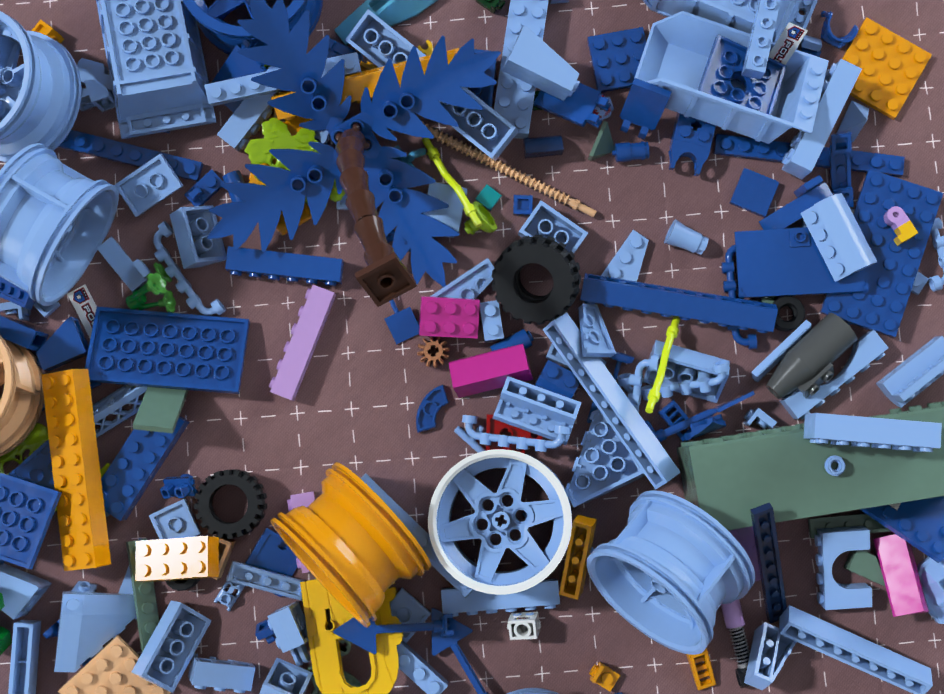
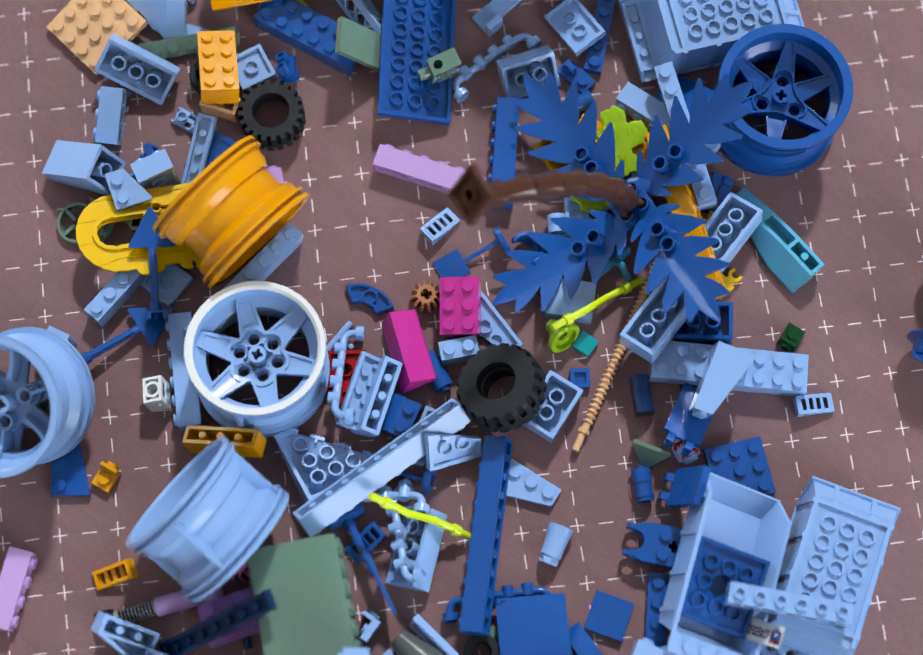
camera: 85 degrees right, 10 degrees down
bright green plant [126,263,176,313] -> none
blue slope [684,414,726,441] -> none
none -> light blue wing [105,168,152,211]
none -> sand green torso [417,48,462,84]
none -> light blue slope [420,207,460,245]

